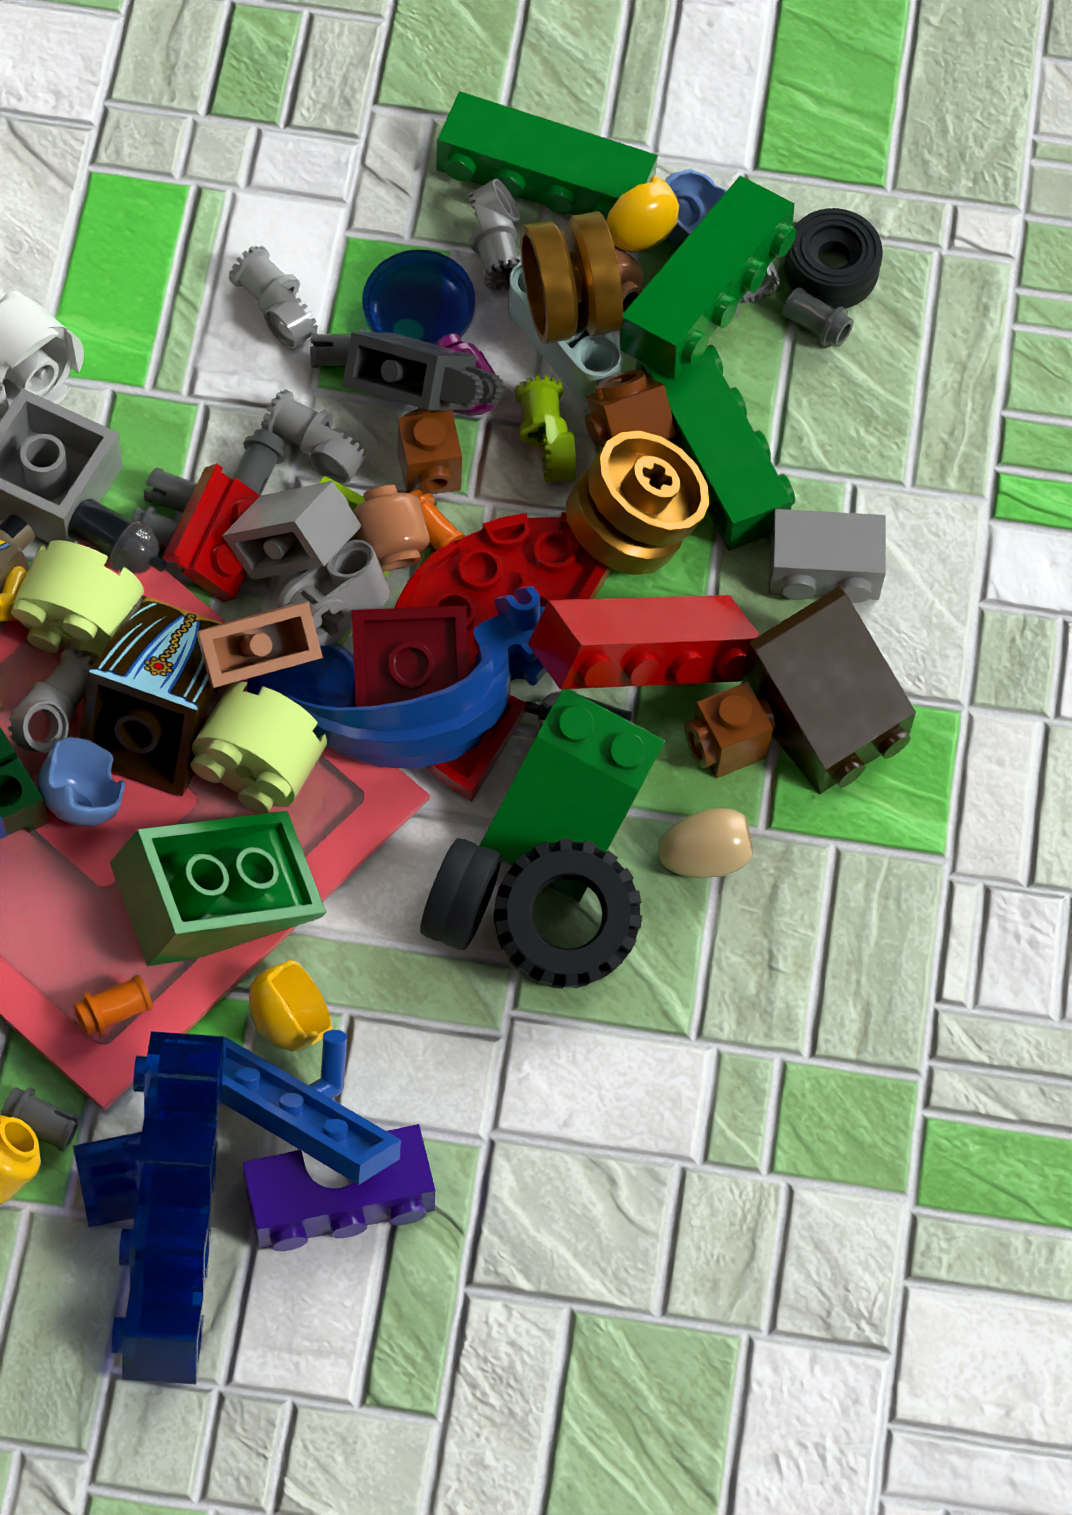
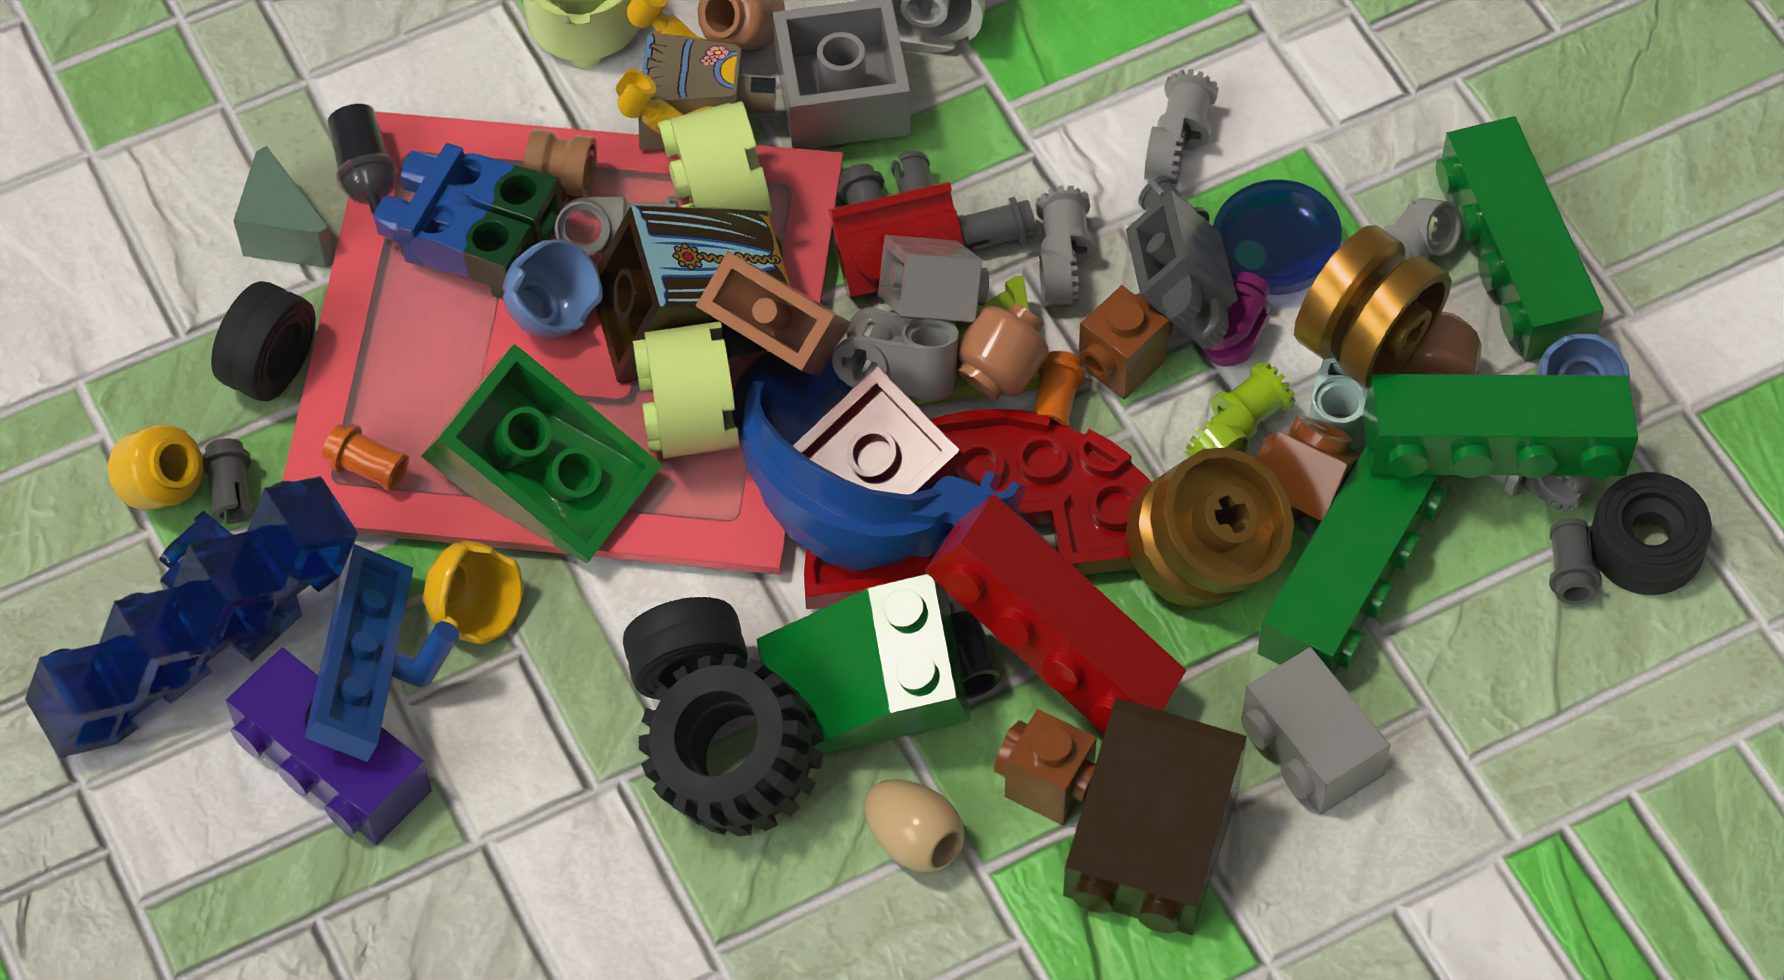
camera: 60 degrees right, 5 degrees down
piece [68,498,167,574] -> none
yellow hair [606,176,679,252] -> none

